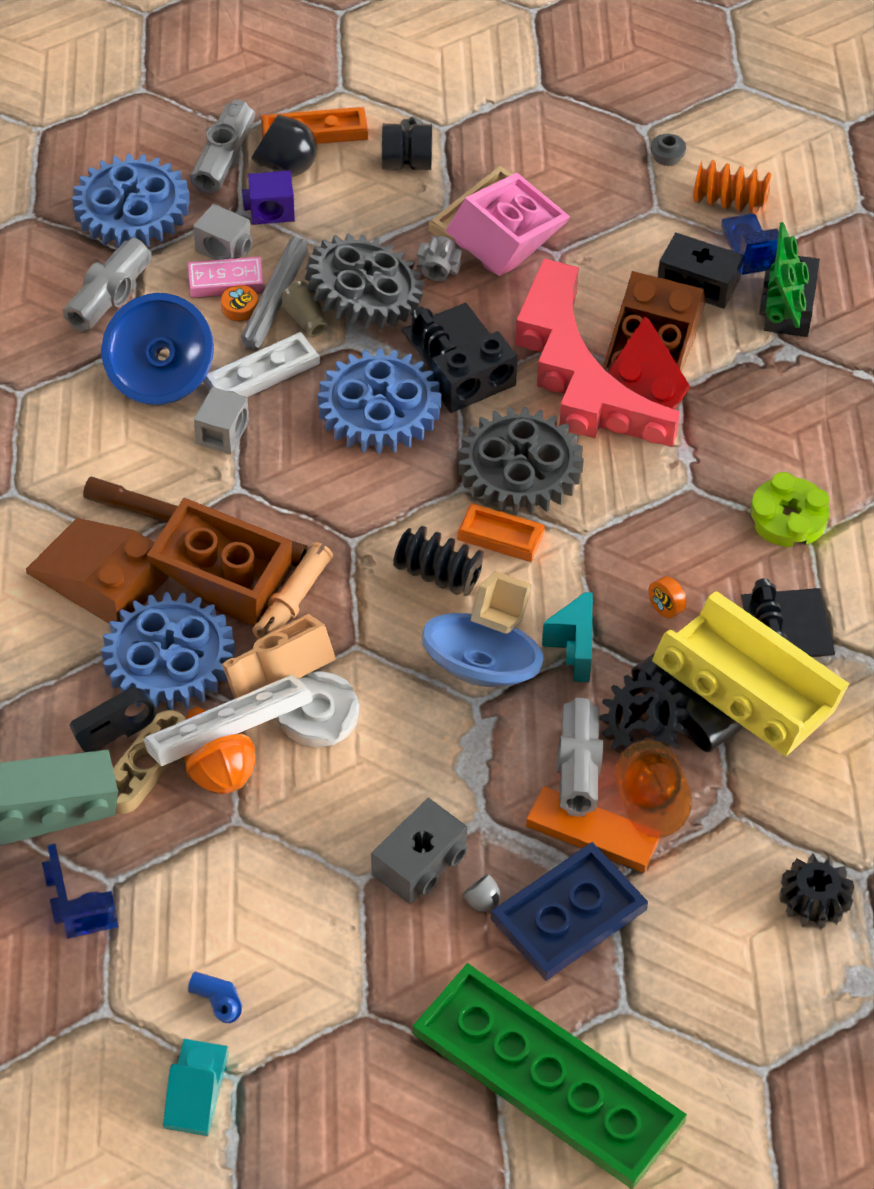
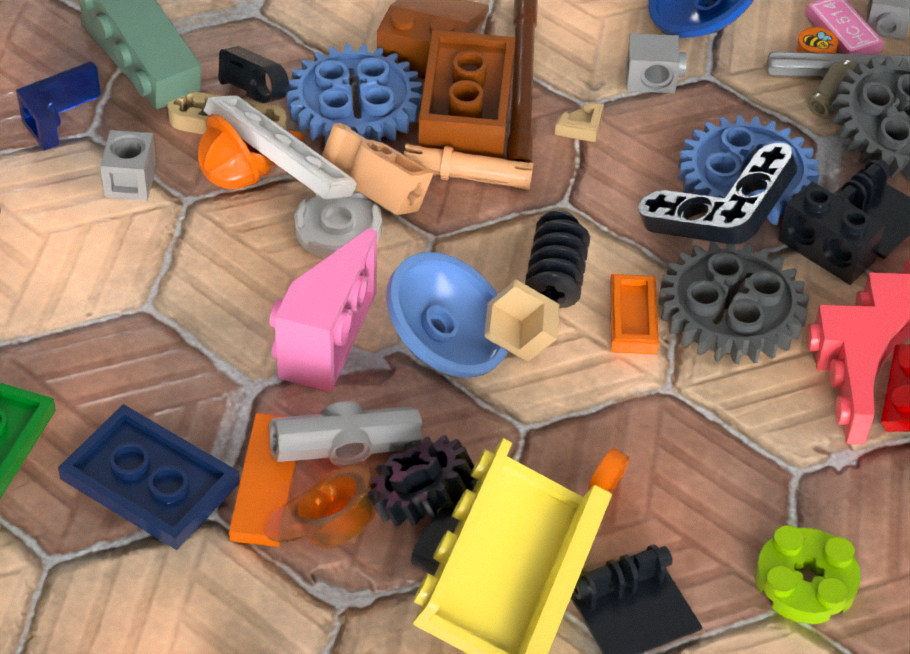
camera: 70 degrees right, 5 degrees down
white tile [203,332,320,397] -> none
dark grey brick [371,797,468,904] -> none
light grey hinge [462,874,500,912] -> none
teal slope [542,592,593,682] -> none
none -> light grey brick [100,130,157,201]
none -> bright pink slope [270,228,377,392]
none -> tan tile [554,103,604,142]
none -> black beam [638,143,797,244]

